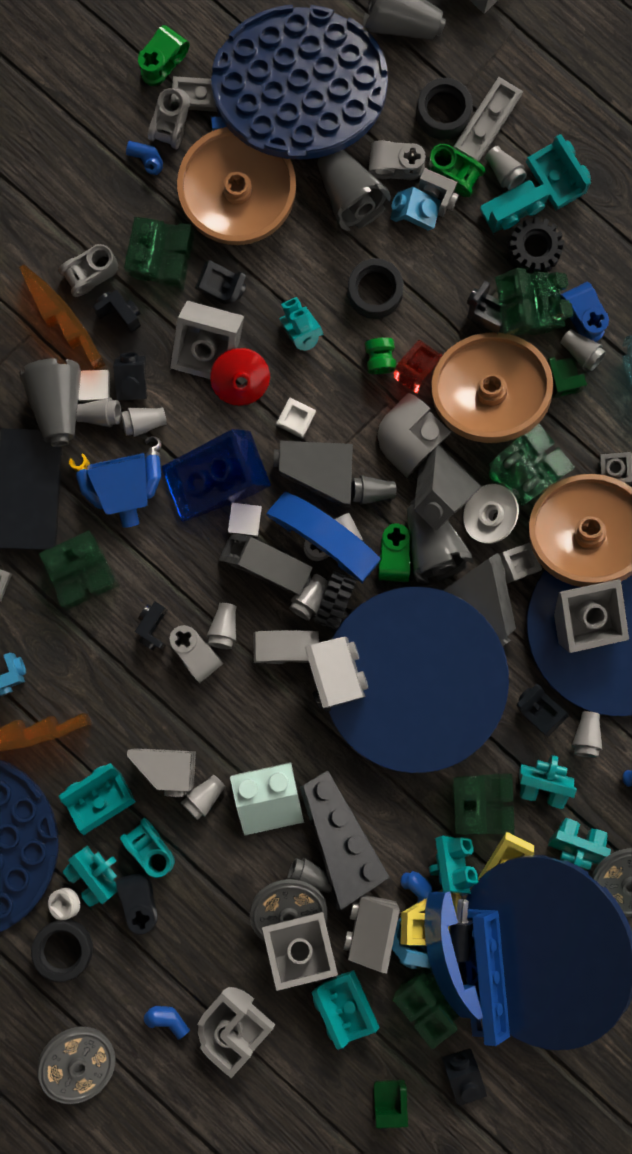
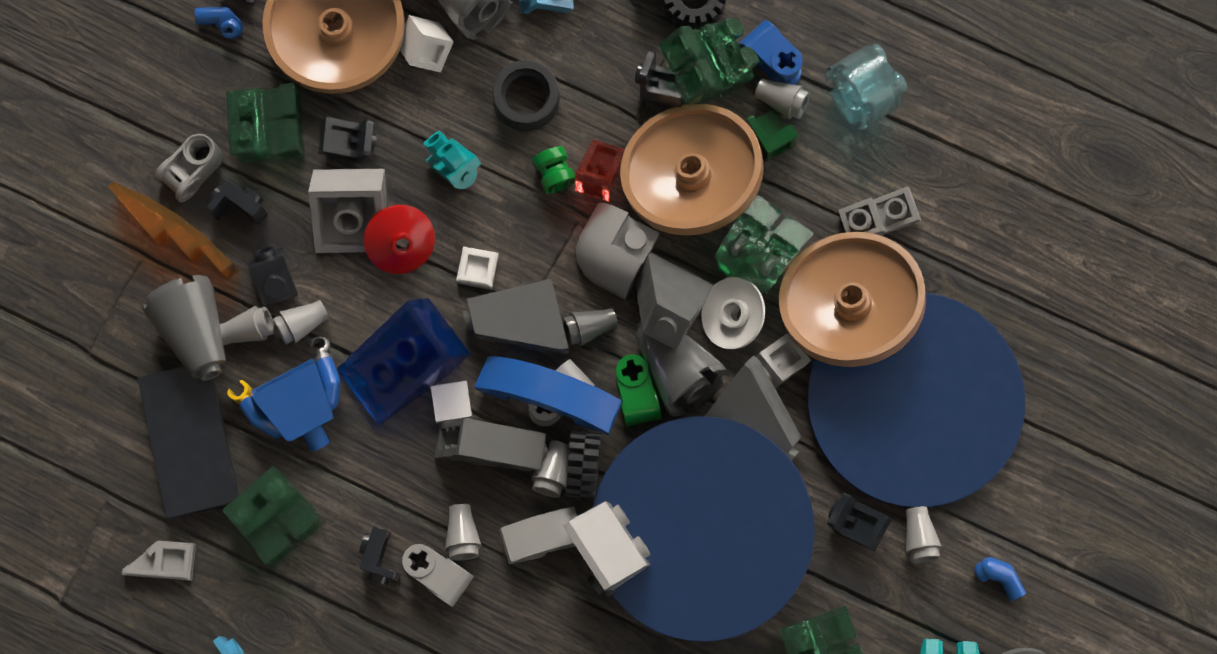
camera: 15 degrees left, 5 degrees down
white tile [79,370,110,402] -> none
teal hips [519,755,577,809] -> none
light grey slope [554,579,629,653] -> none
none -> white panel [400,15,453,72]

